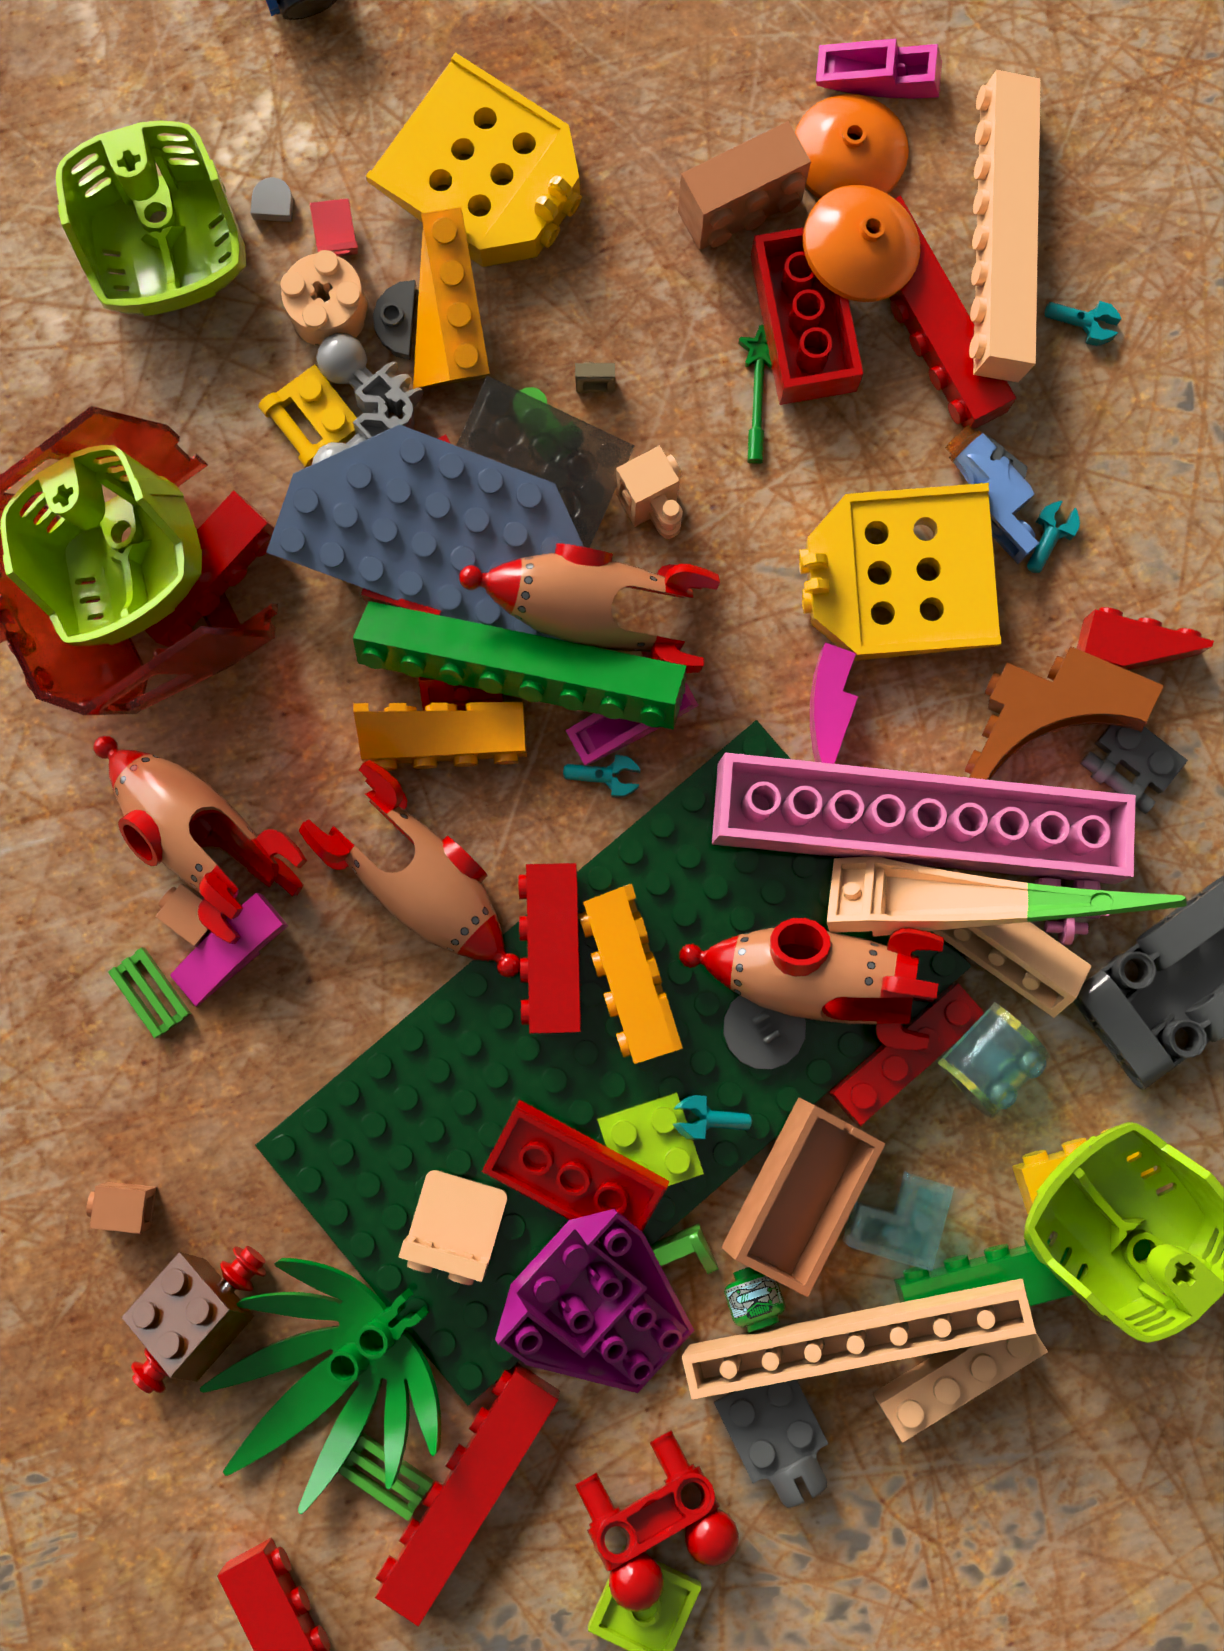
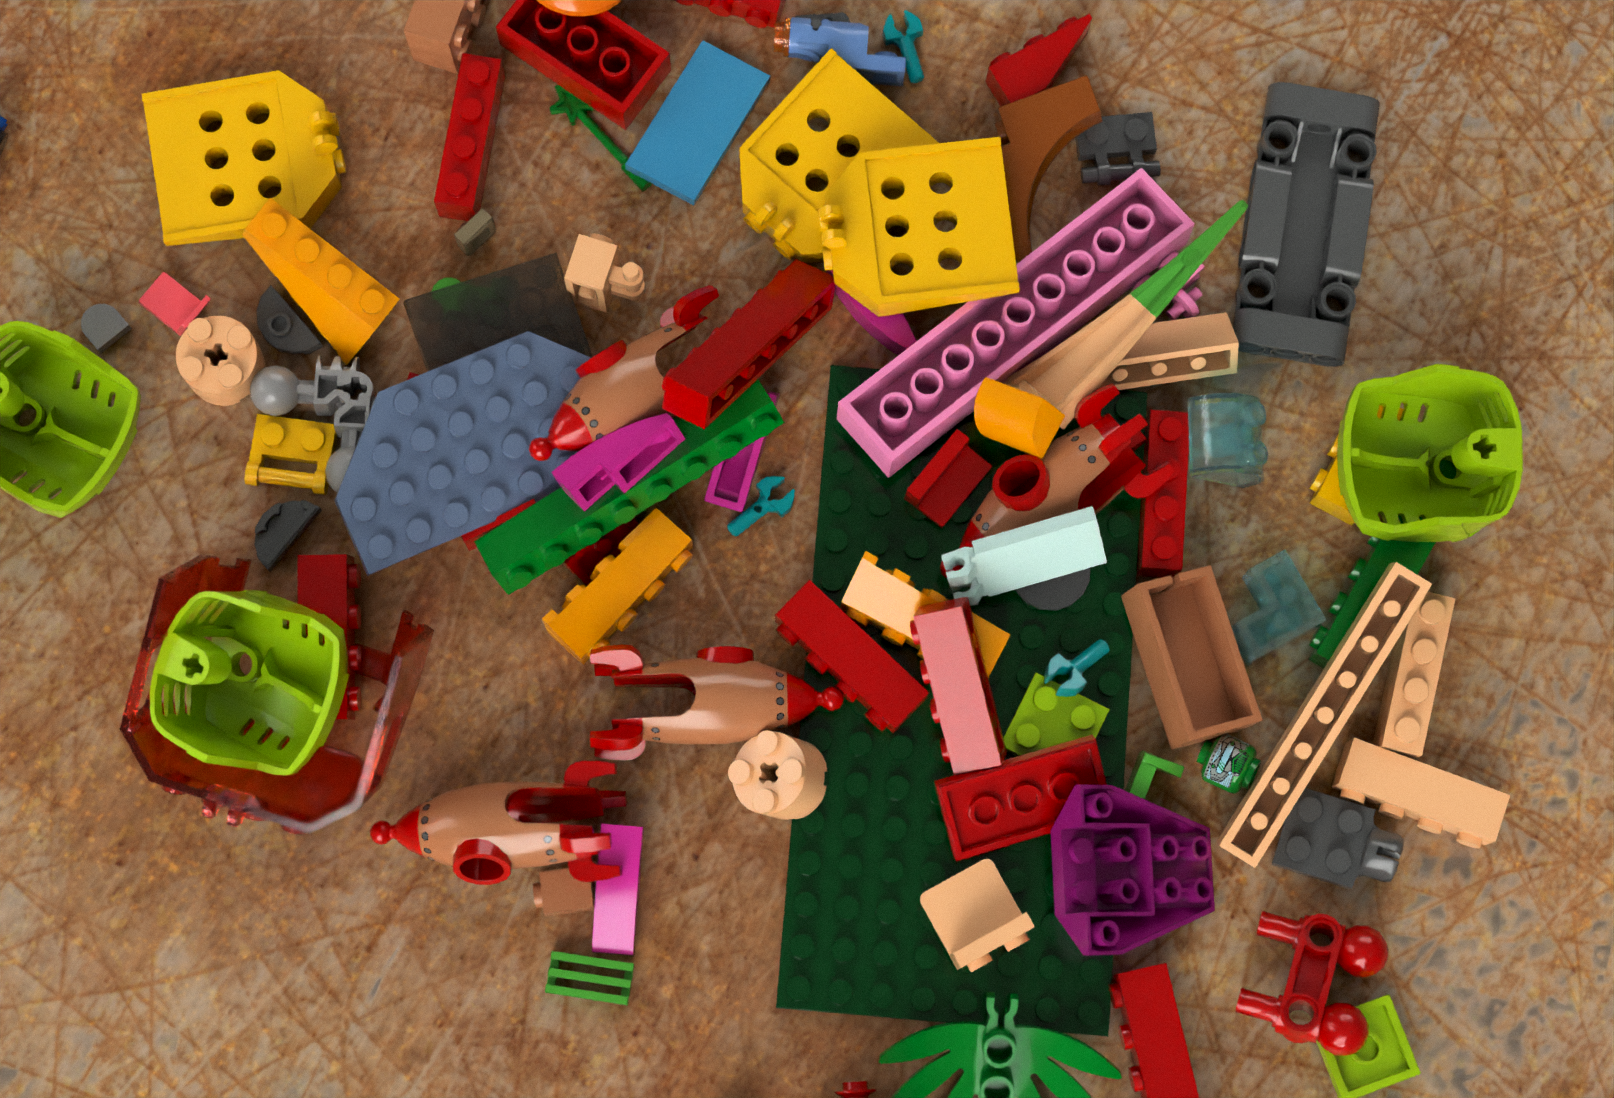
camera: 50 degrees left, 5 degrees down
none -> dark grey plate [254,500,322,572]
none -> red brick [434,53,506,221]
none -> dark pink slope [551,413,685,512]
none -> dark azure tile [625,40,770,206]
none -> red brick [662,259,836,429]
none -> light nougat brick [728,730,827,820]
none -> yellow hinge [818,137,1020,317]
none -> red panel [904,429,992,528]
none -> brick [910,596,1007,774]
none -> light aqua tile [941,506,1107,606]
none -> light orange brick [974,377,1065,459]
none -> light nougat brick [1330,737,1510,848]

